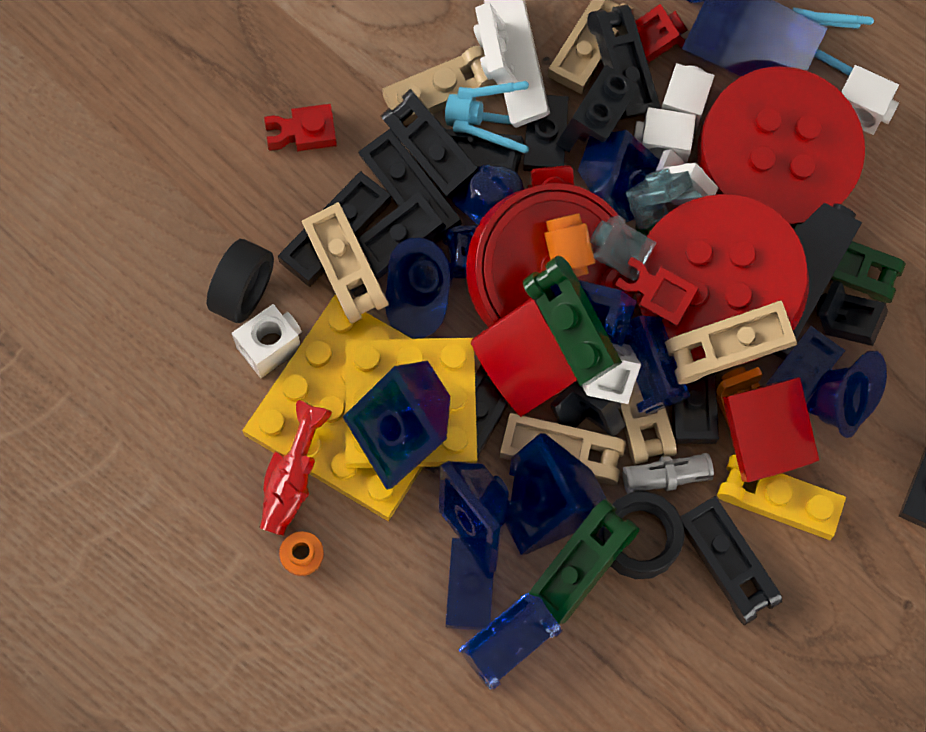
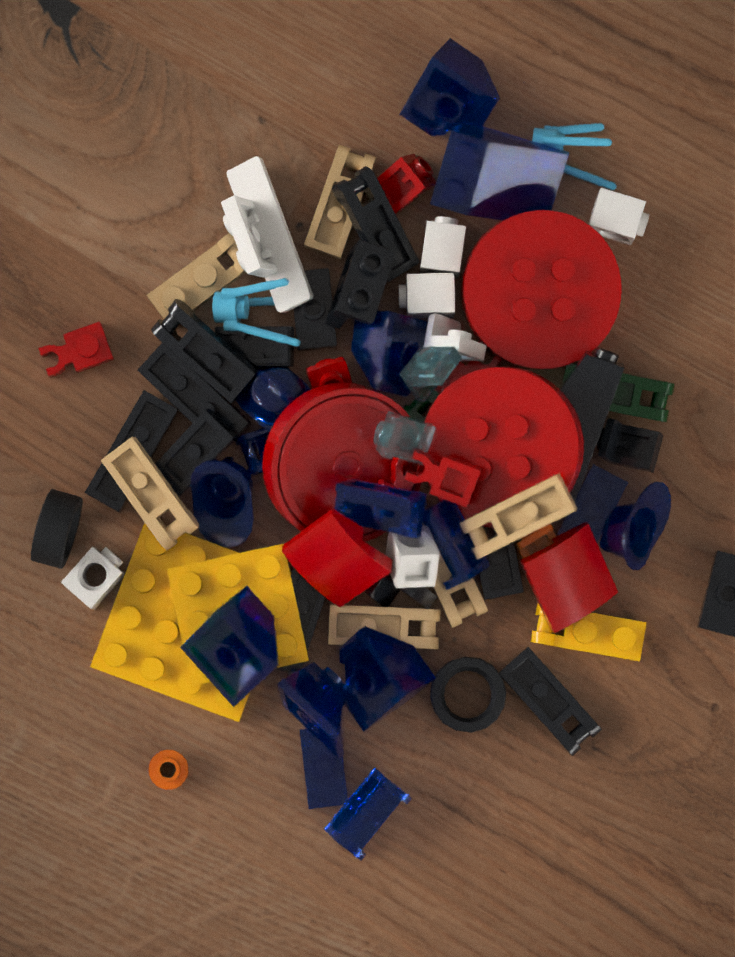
camera: 10 degrees left, 15 degrees up
red animal [259,400,332,536] -> none
dark green plate [523,255,622,386] -> none
dark green plate [527,499,640,624] -> none
orange brick [544,213,595,277] -> none
light grey pin [622,453,714,494] -> none

